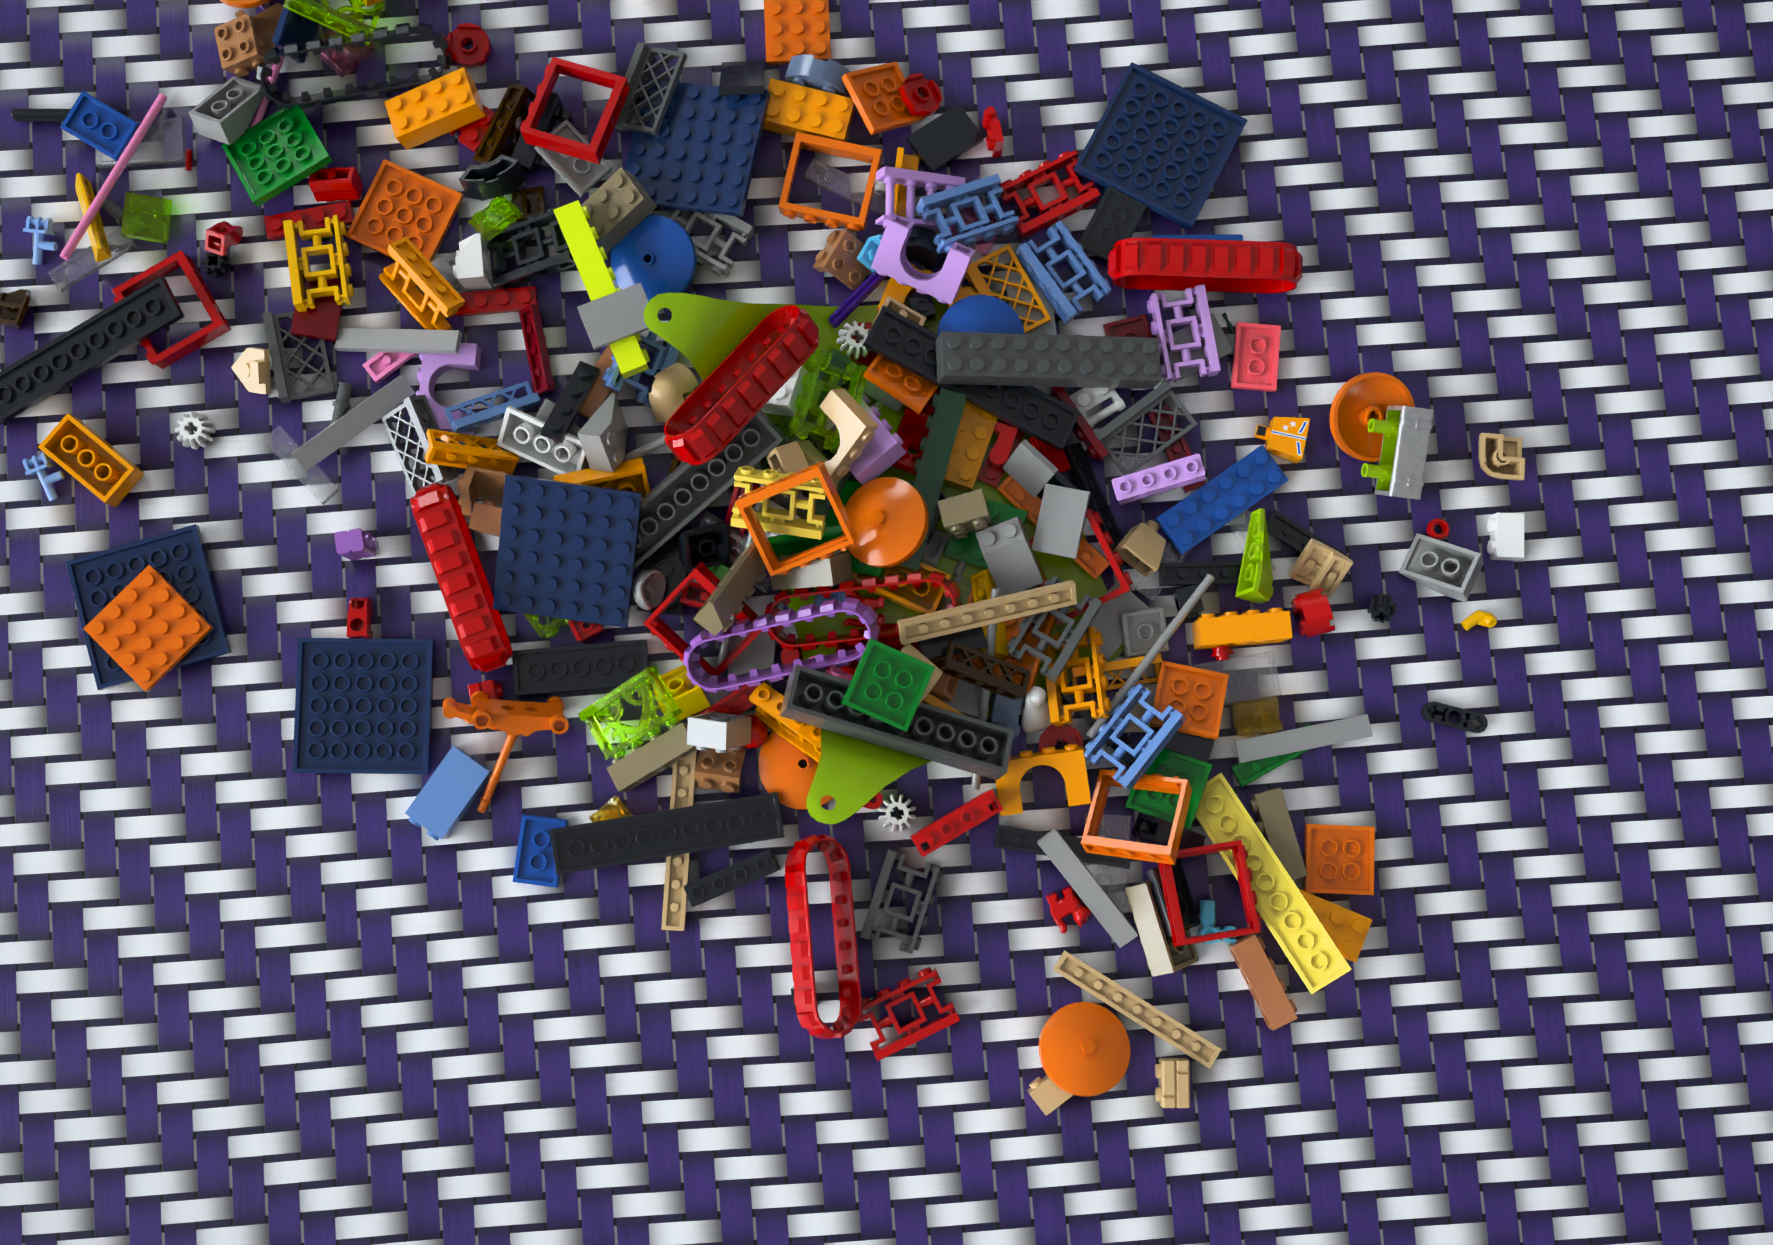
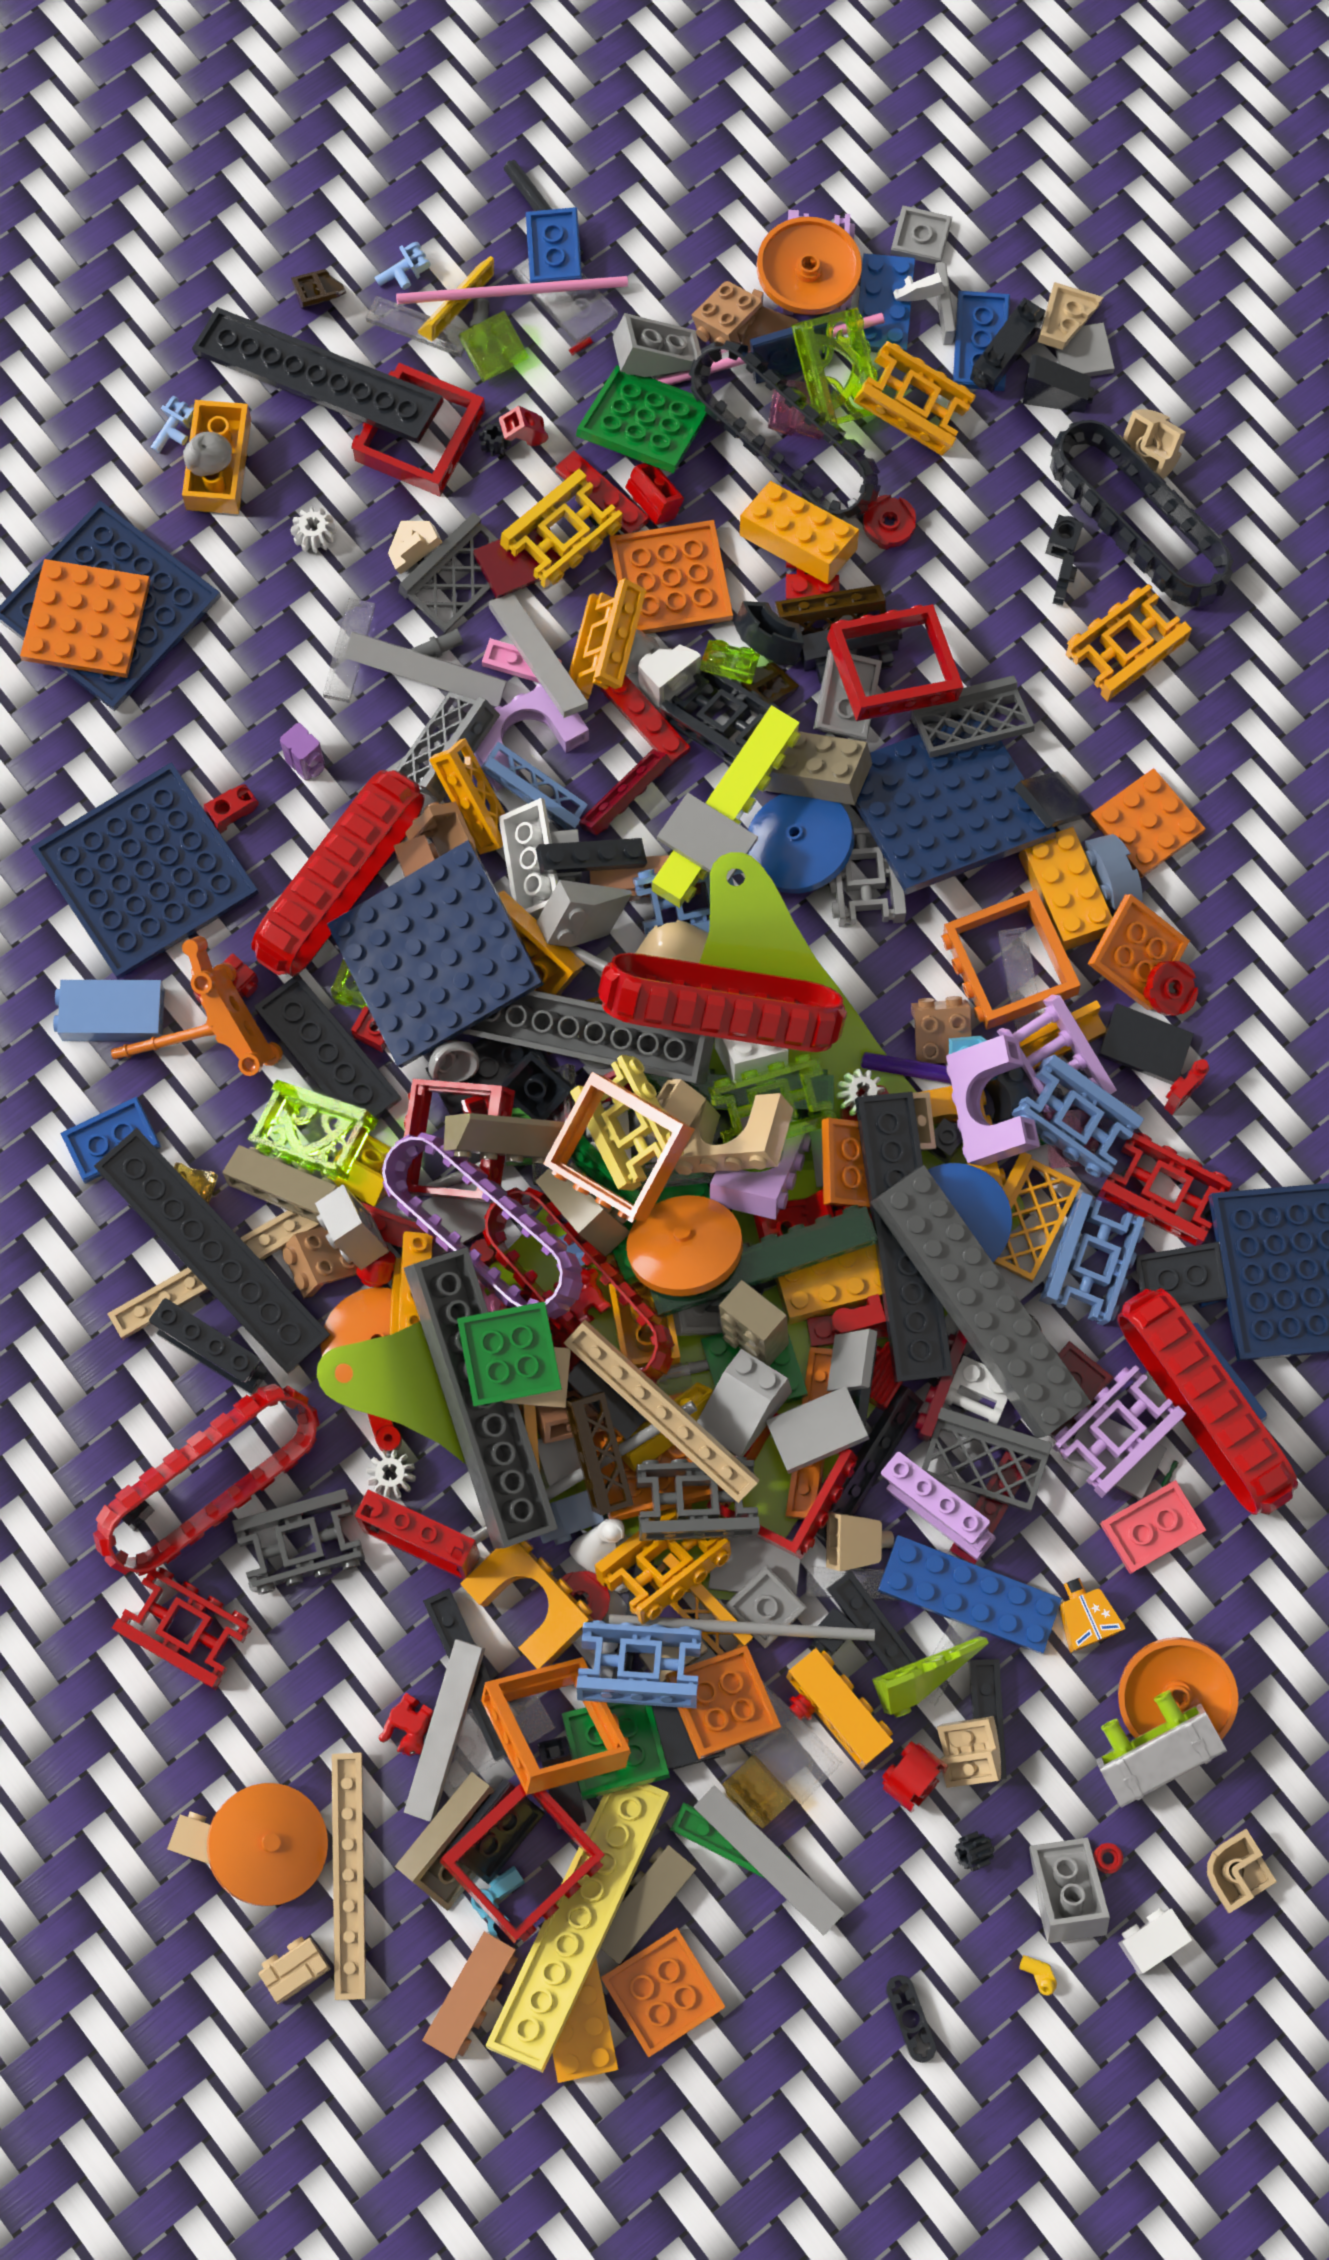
camera: 55 degrees right, 10 degrees down
none -> light grey hair [183,432,232,476]

